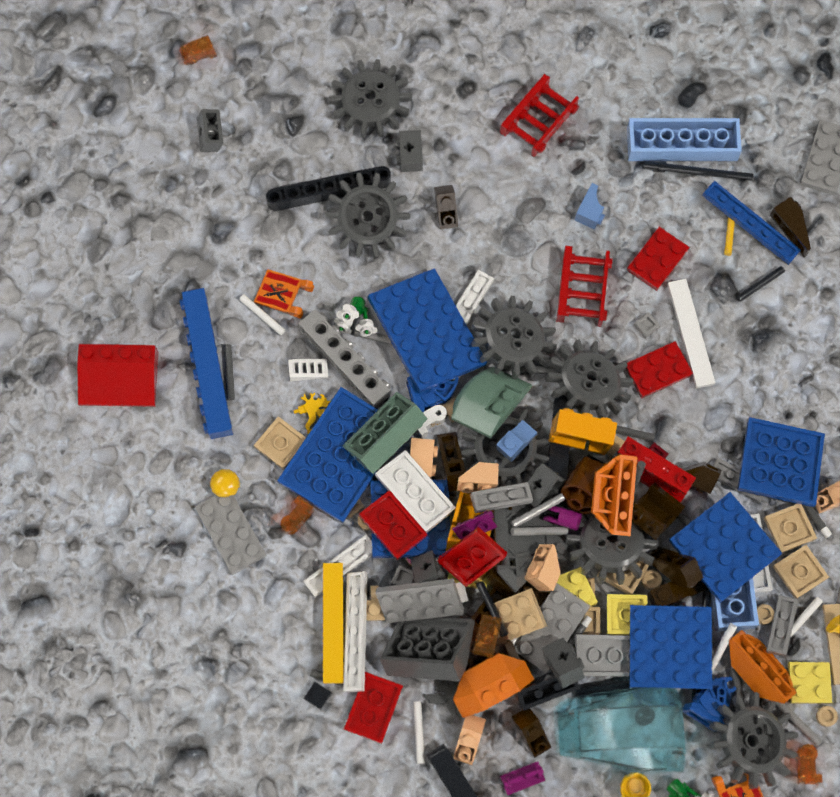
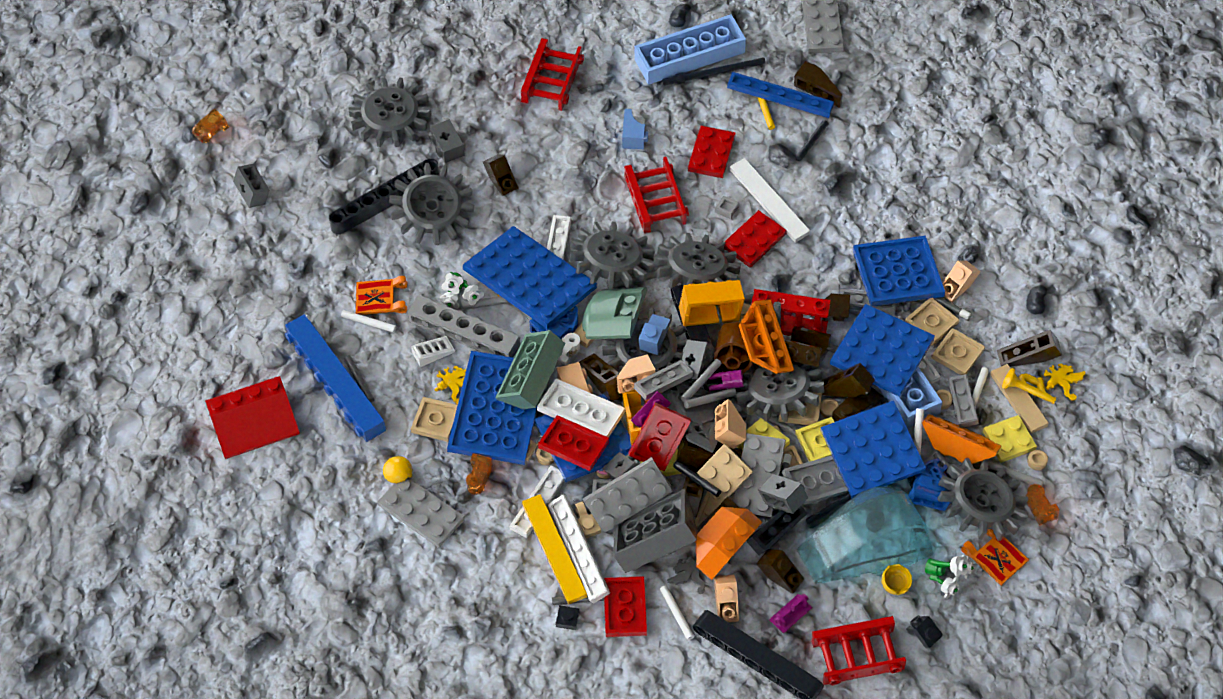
camera: 20 degrees left, 15 degrees down
clear orange plate [473,614,502,658] -> none

